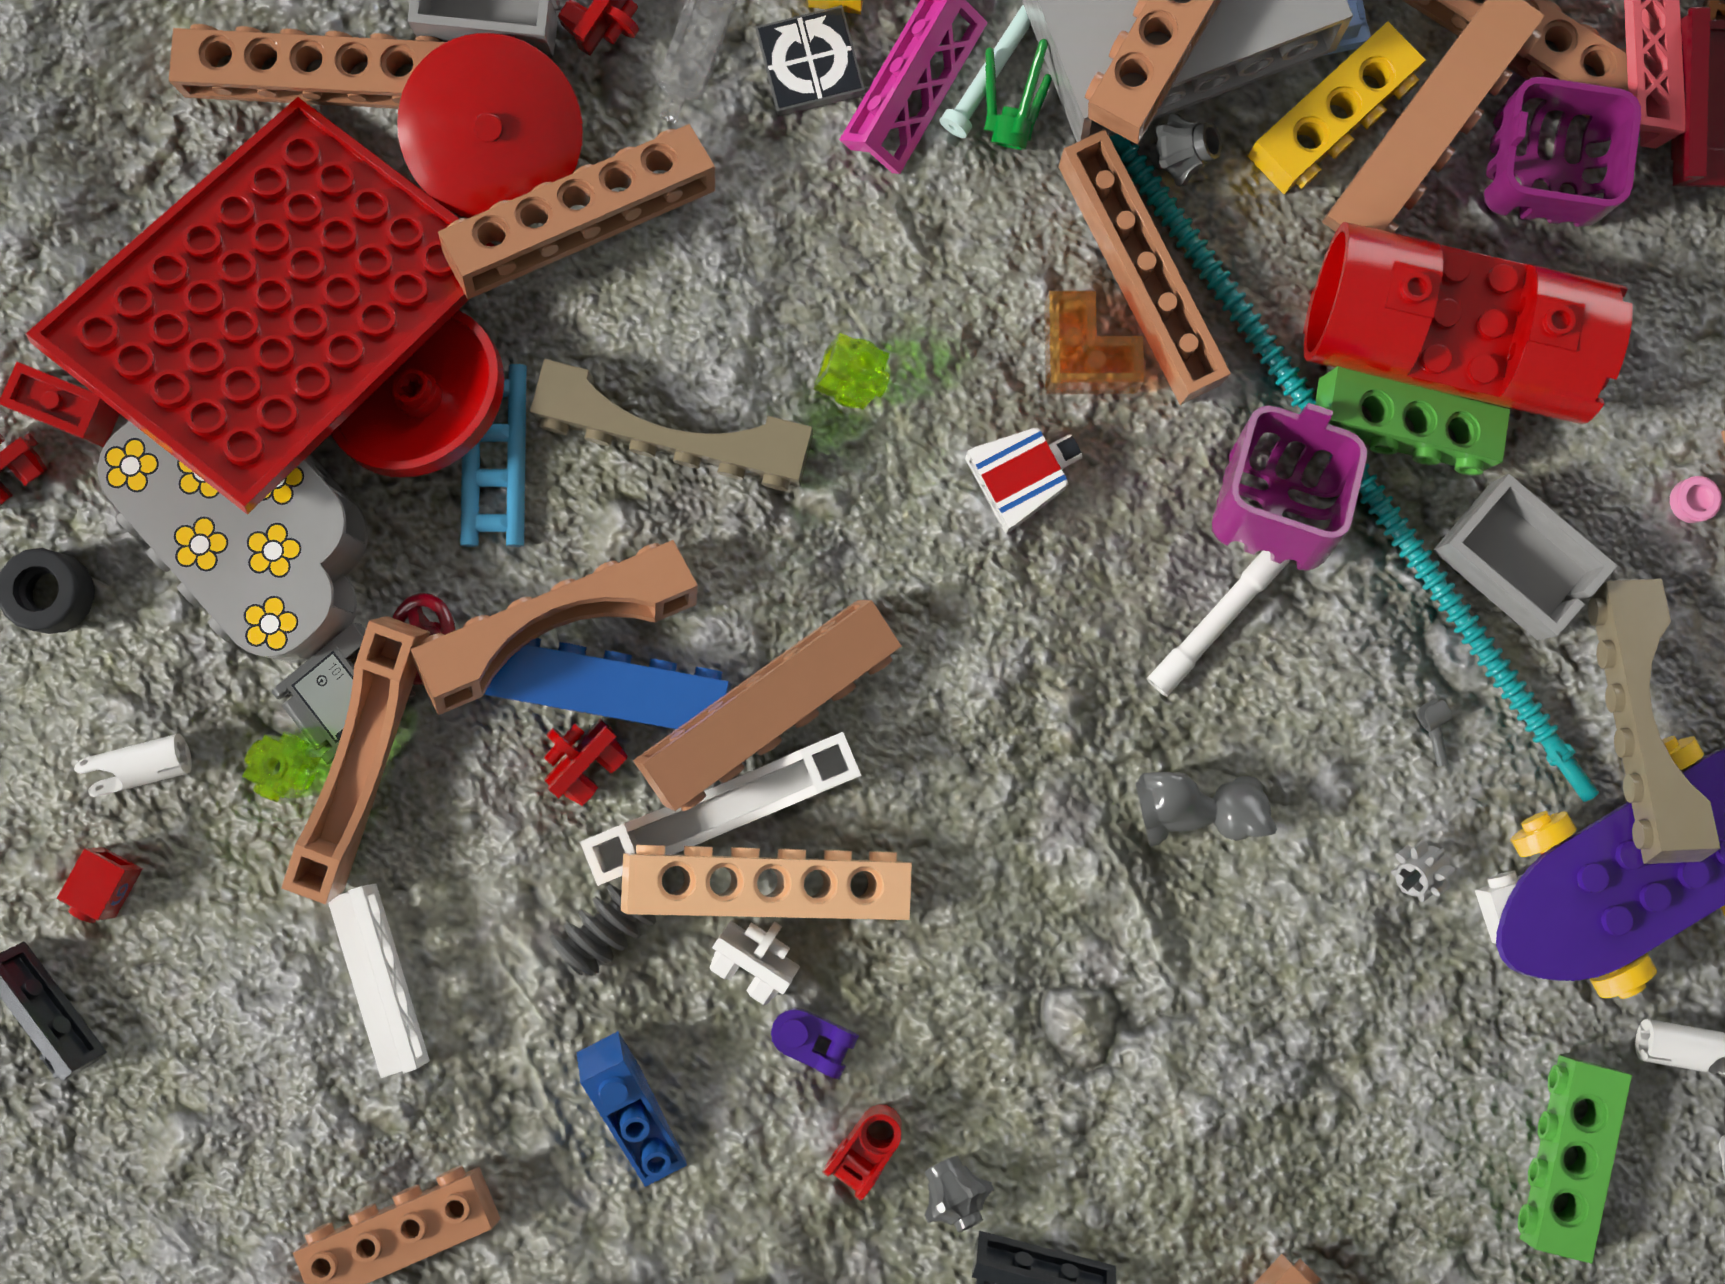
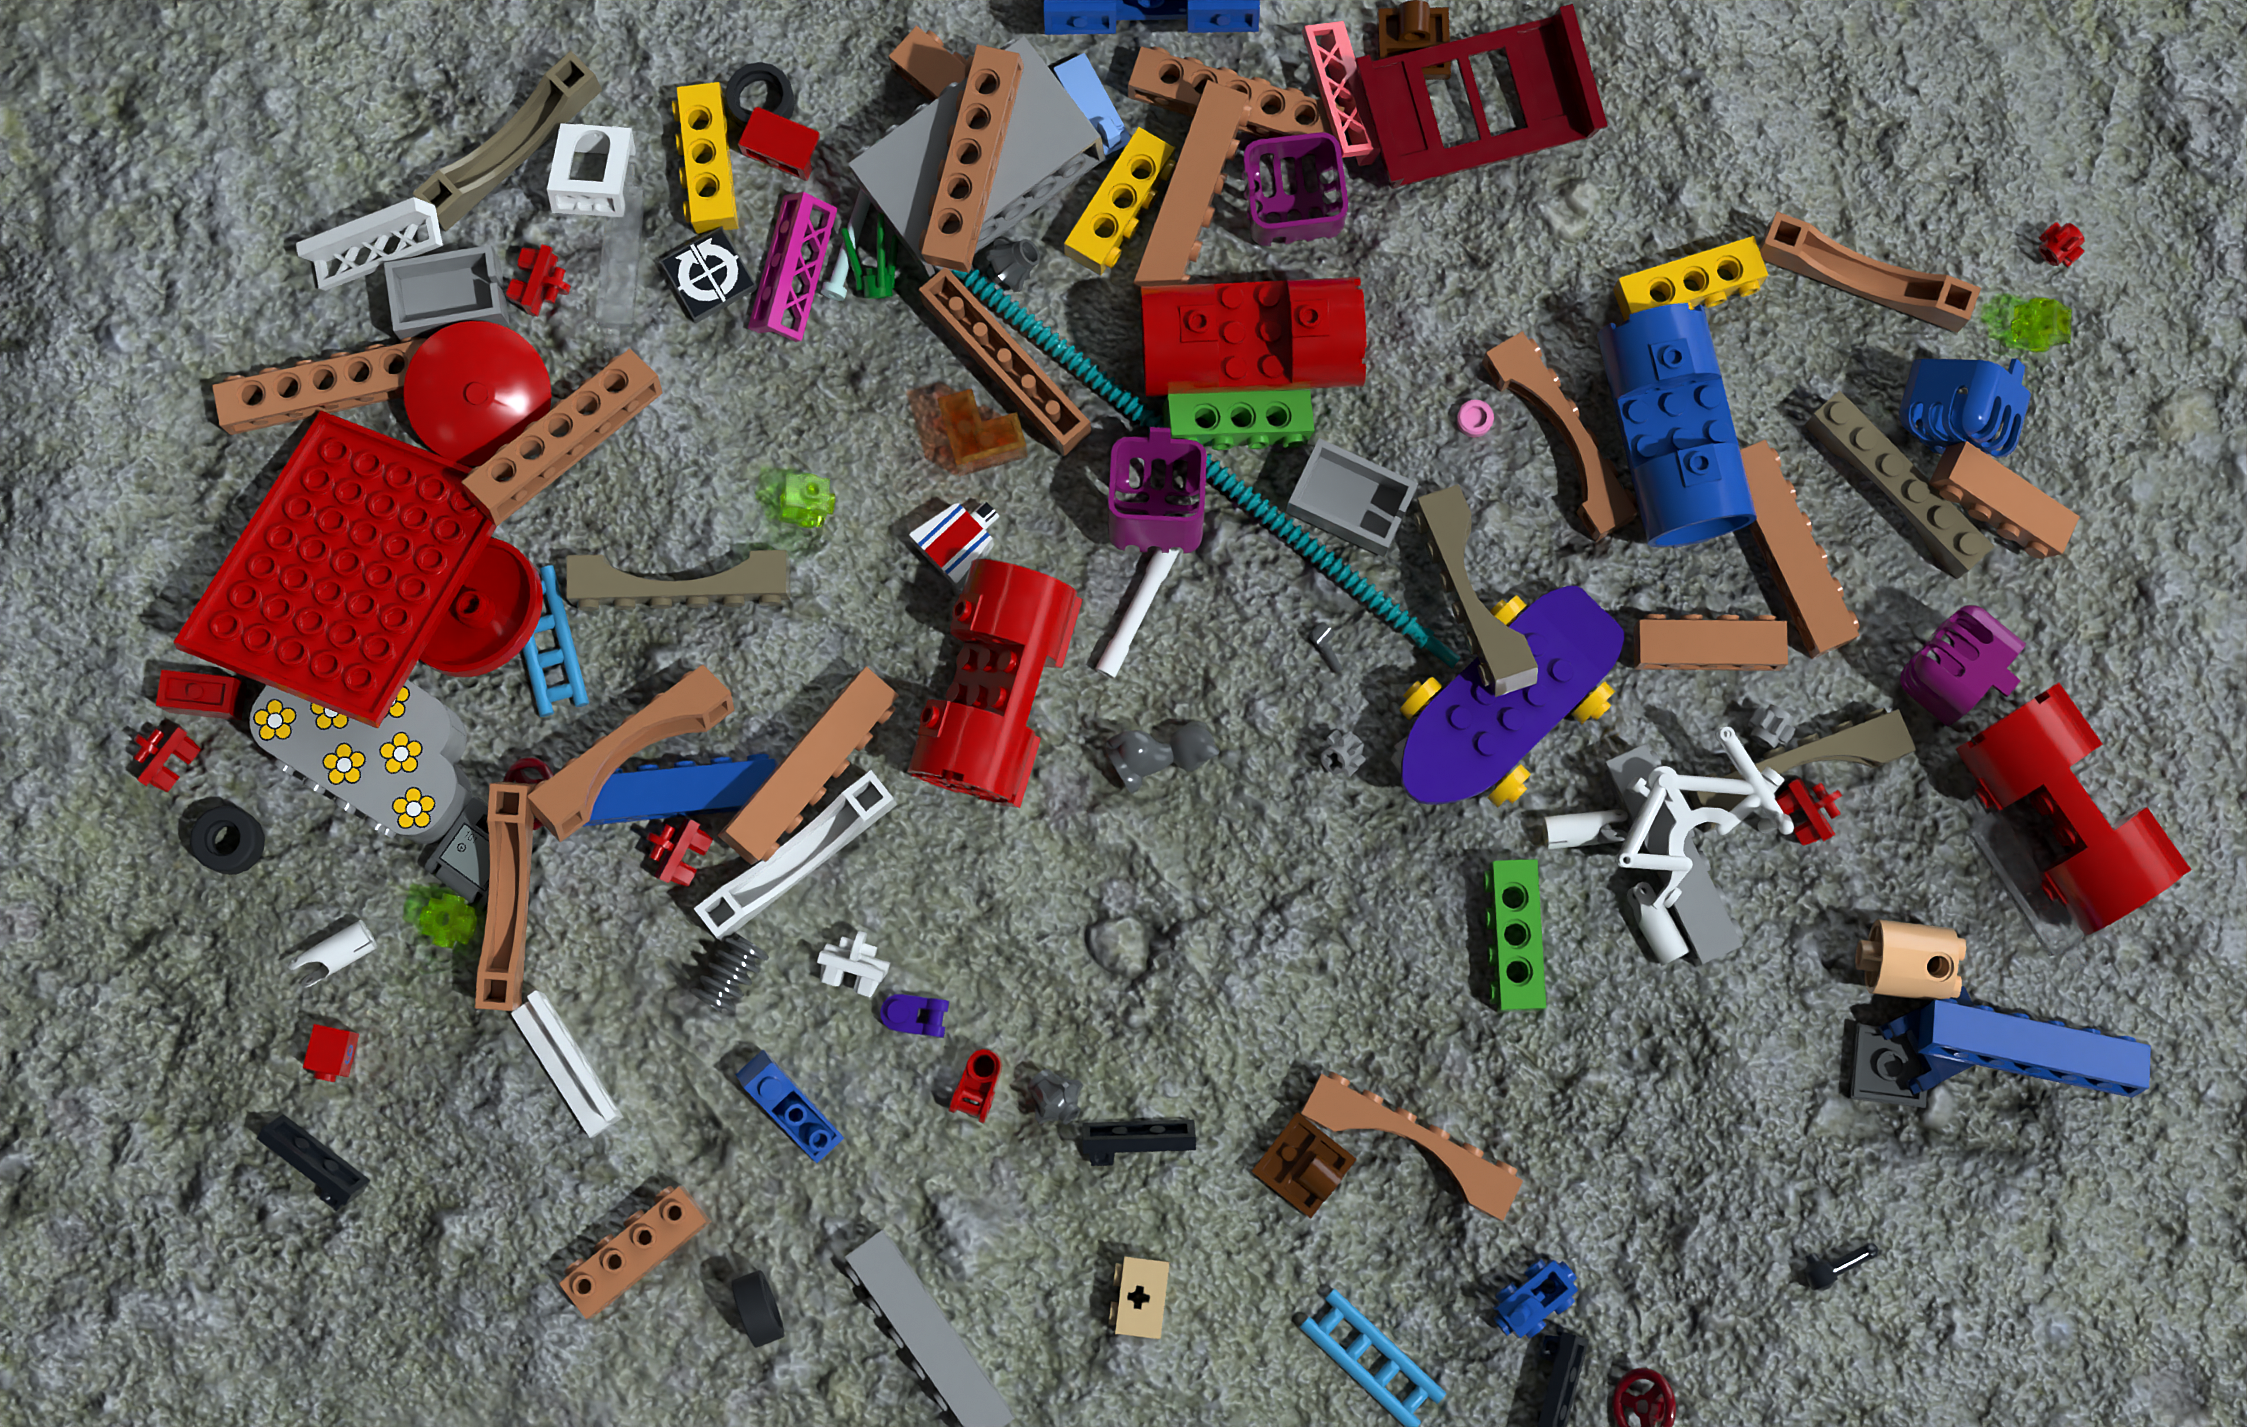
camera: 15 degrees left, 5 degrees down
light nougat brick [621,845,912,920] -> none
none -> red cylinder [907,559,1083,808]

